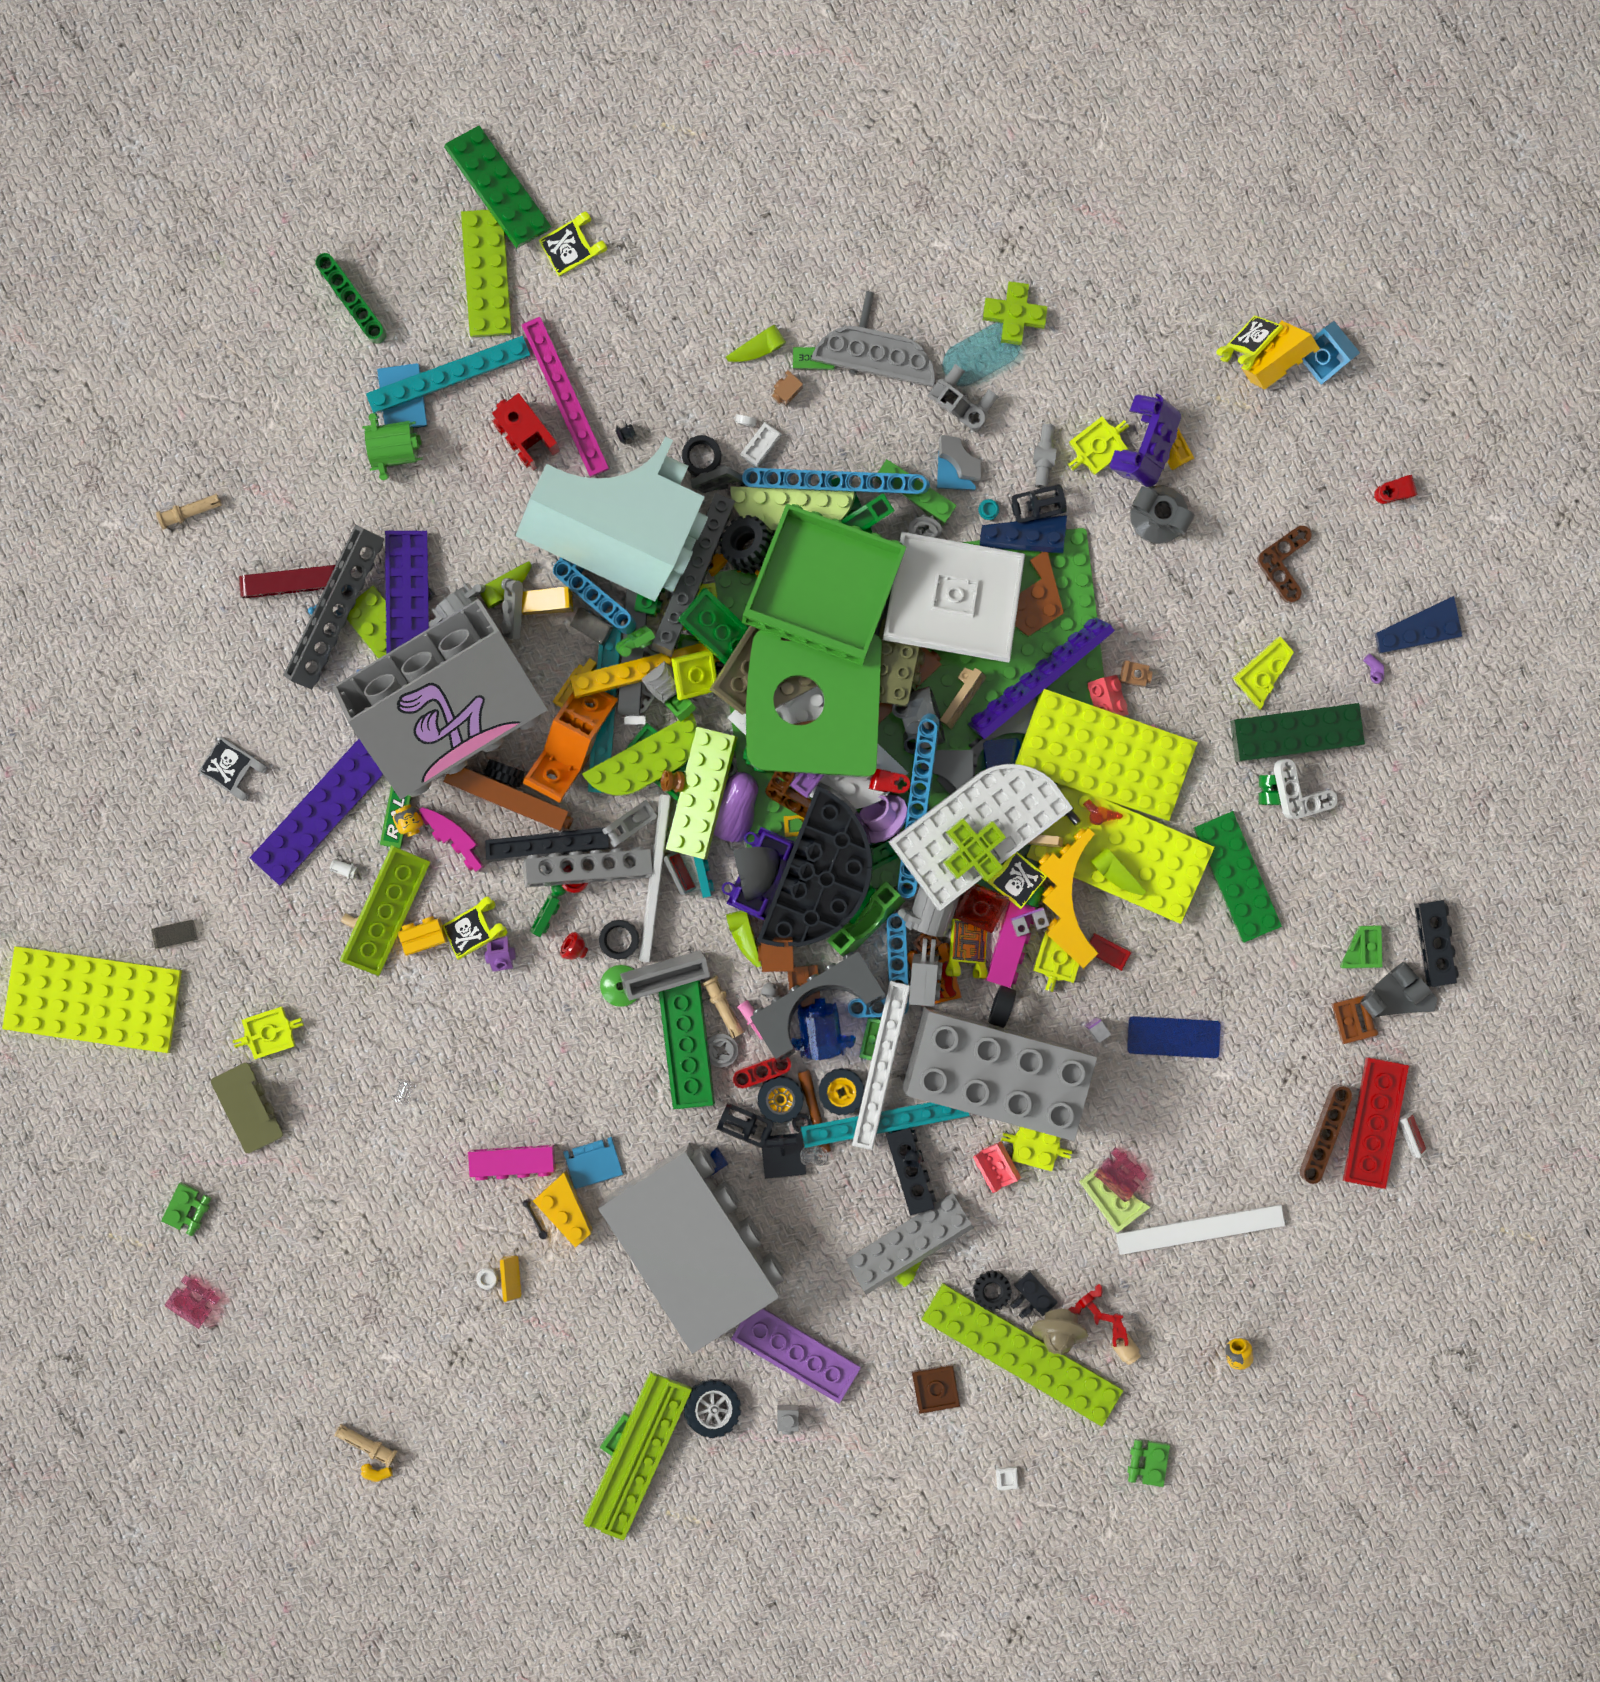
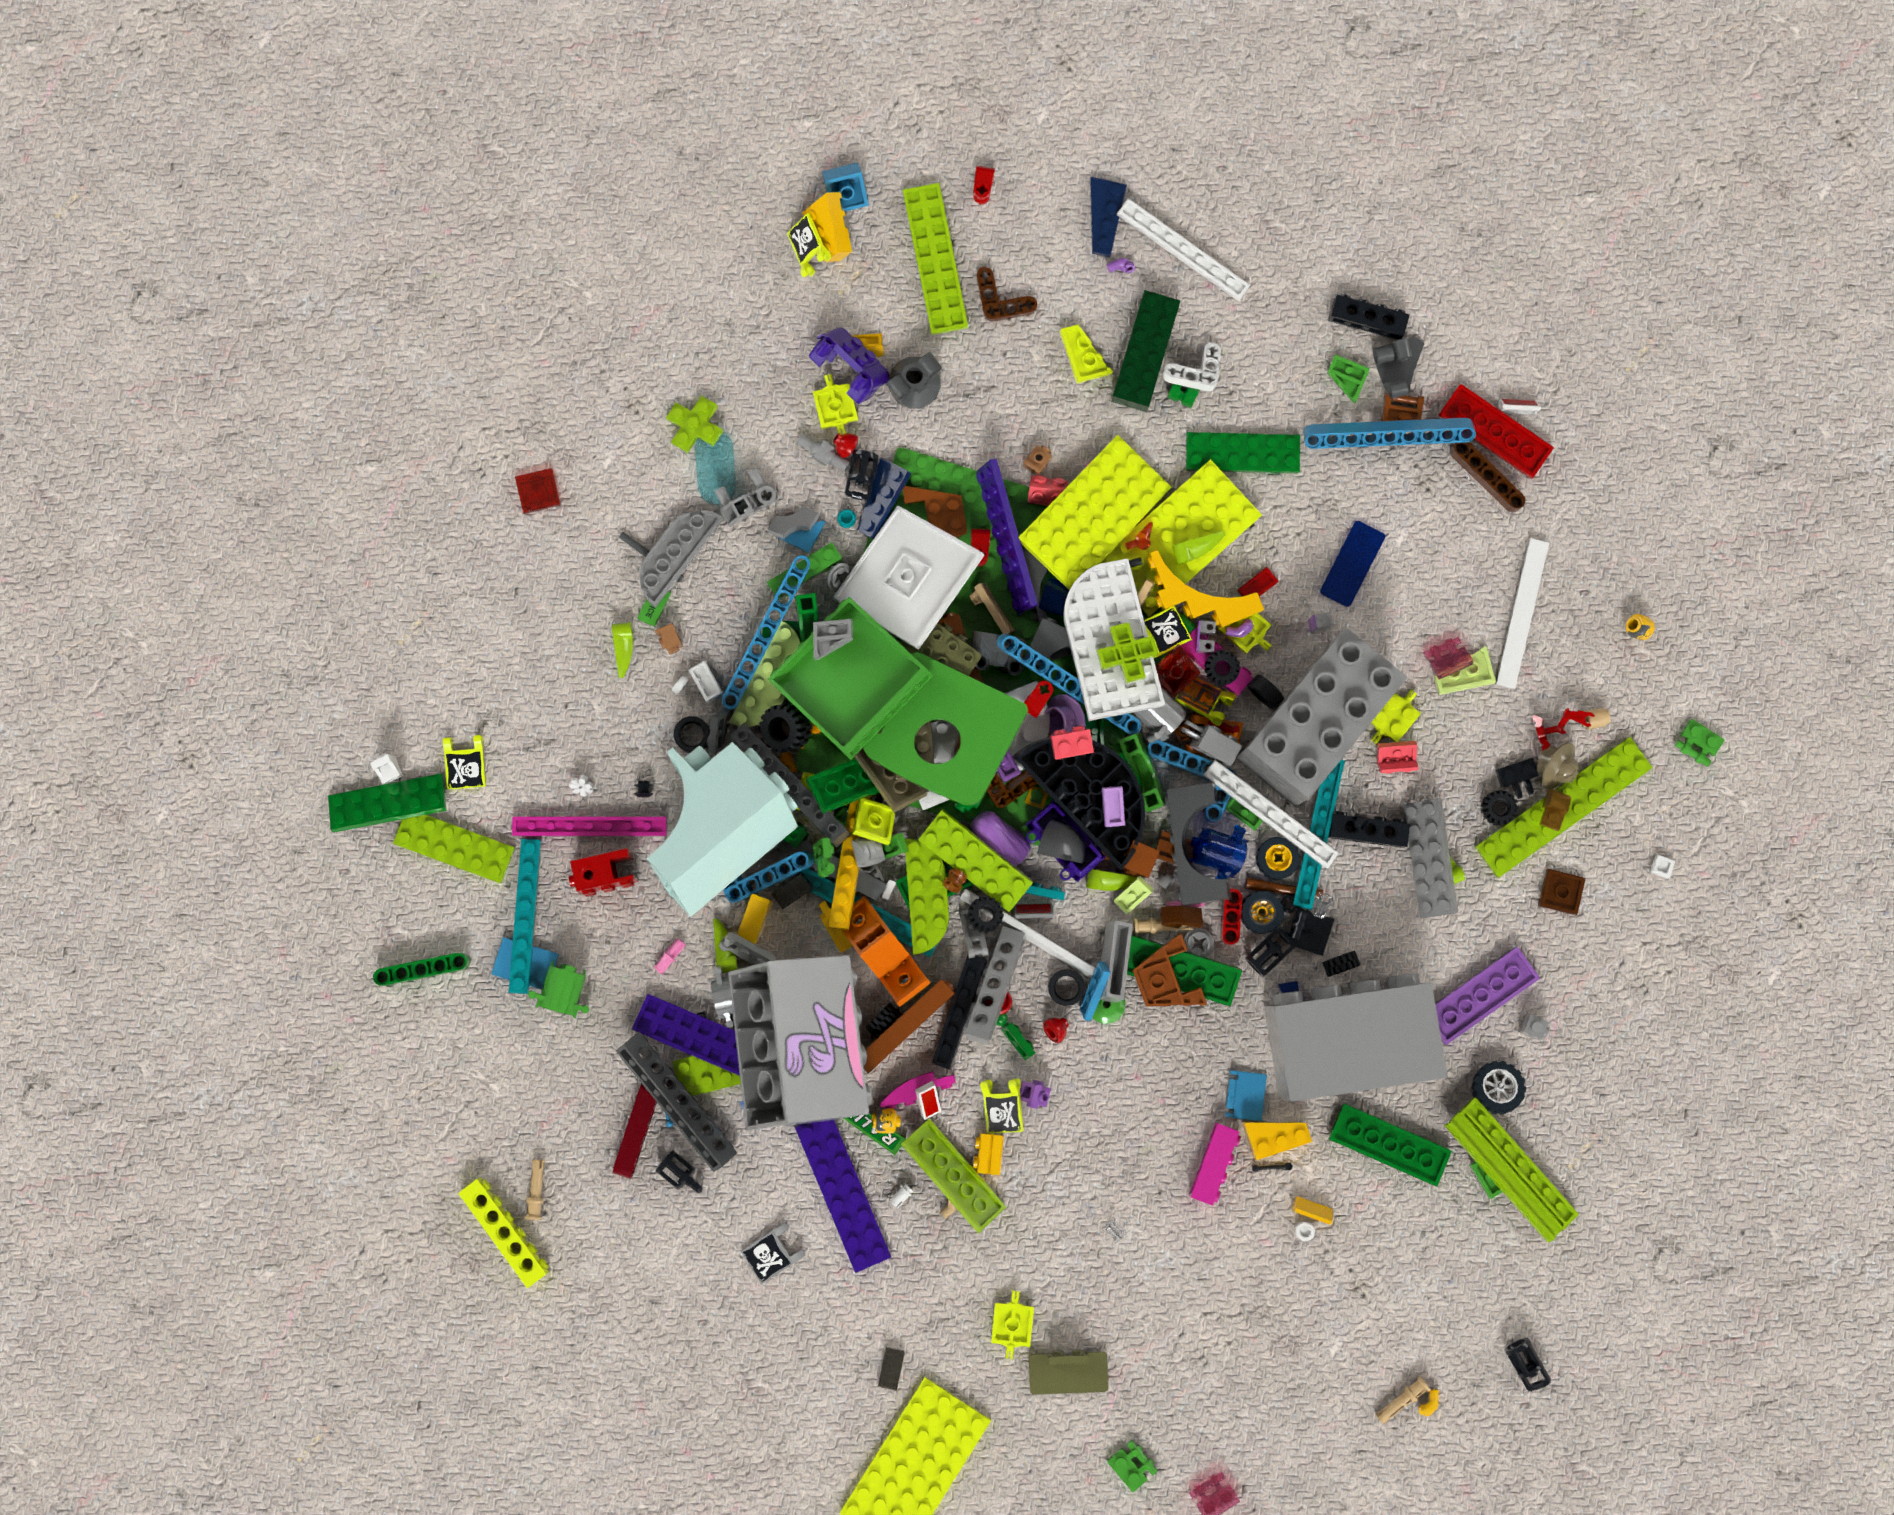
camera: 70 degrees left, 5 degrees down
none -> white brick [370,753,403,784]
none -> neon yellow brick [458,1178,549,1289]
none -> clear red tile [515,468,561,514]
none -> white plant [569,775,593,797]
none -> bright pink axle [653,939,686,975]
none -> black piece [655,1150,703,1194]
none -> light grey wing [813,619,853,660]
none -> red brick [833,433,858,458]
none -> lime plate [903,183,968,335]
none -> tile [915,1081,941,1120]
none -> black tyre [967,896,1004,933]
none -> red piece [971,528,991,567]
none -> coral bracket [1049,726,1094,760]
none -> dark azure tile [1079,961,1111,1021]
none -> lavender tile [1102,786,1125,827]
none -> yellowish green plate [1113,876,1154,914]
none -> white tile [1117,198,1250,302]
none -> dark orange wing [1133,933,1207,1006]
none -> reddish brown slope [1160,906,1203,929]
none -> black tyre [1204,650,1241,686]
none -> medium lavender arm [1226,619,1253,638]
none -> dark azure beam [1303,418,1476,449]
none -> black tyre [1322,950,1361,977]
none -> green plate [1328,1103,1452,1187]
none -> black piece [1504,1338,1551,1392]
none -> pearl gold brick [1539,789,1571,831]

